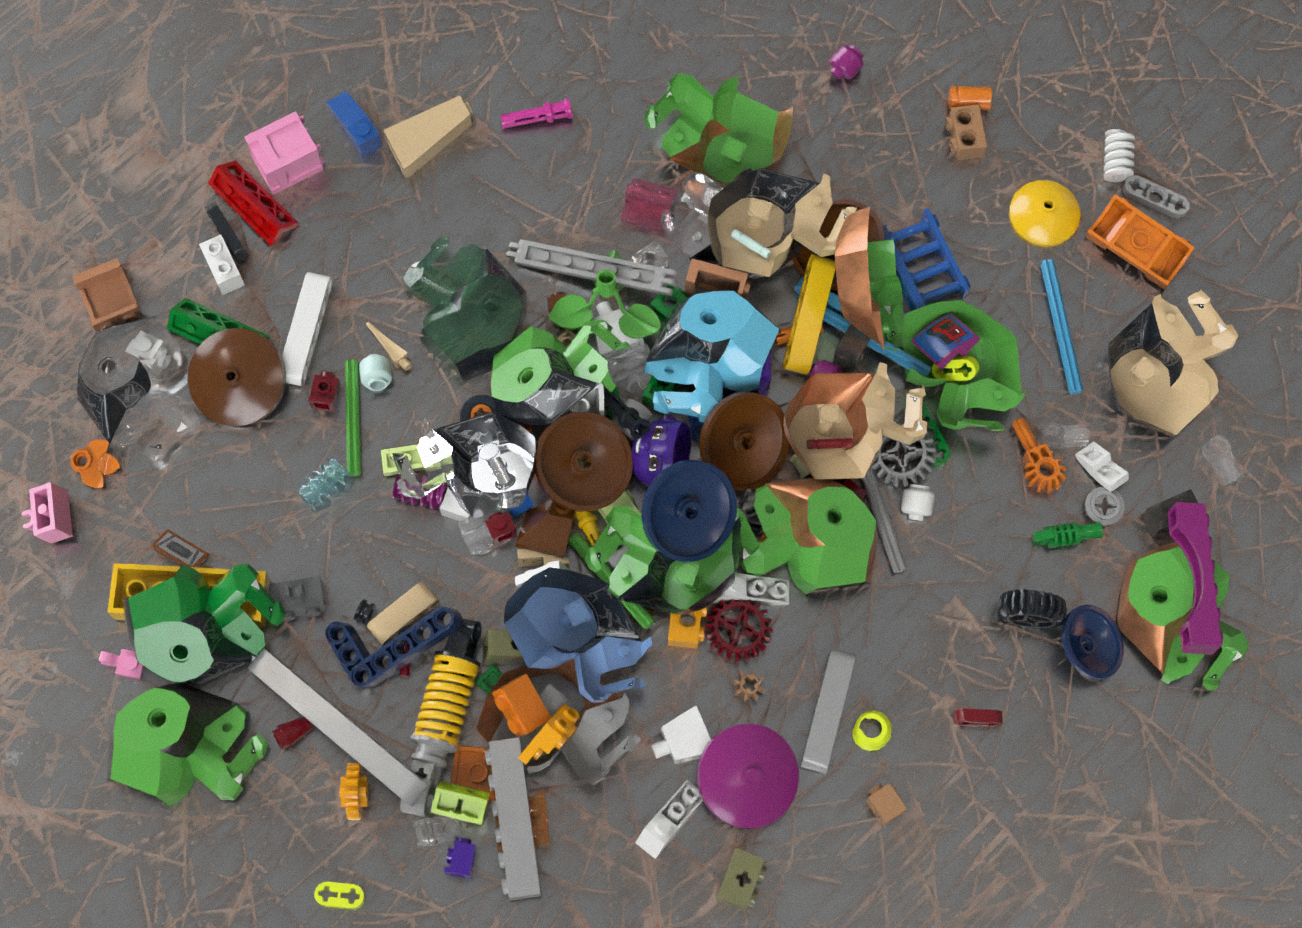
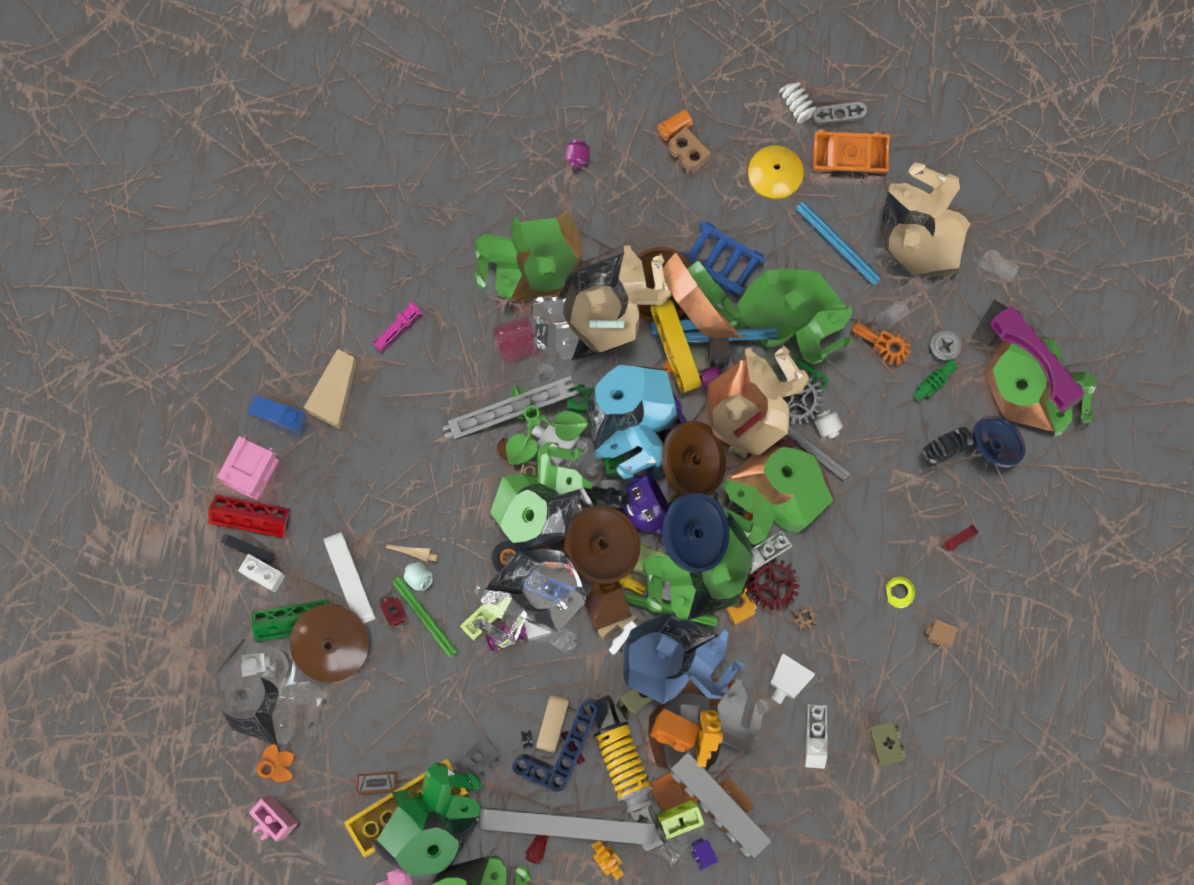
camera: 30 degrees left, 5 degrees up
nougat panel [72,258,143,332] -> none
clear light blue piece [297,457,352,511] -> none
clear green piece [402,235,527,381] -> none
green tile [475,664,503,695] -> none
dark red brick [484,511,517,547] -> none
nougat panel [684,259,751,301] -> none
magenta dish [697,724,799,828] -> none
light grey beam [801,648,856,774] -> none
slope [911,313,980,370] -> none
neon yellow beam [932,356,979,381] -> none
white slope [1075,441,1129,492] -> none

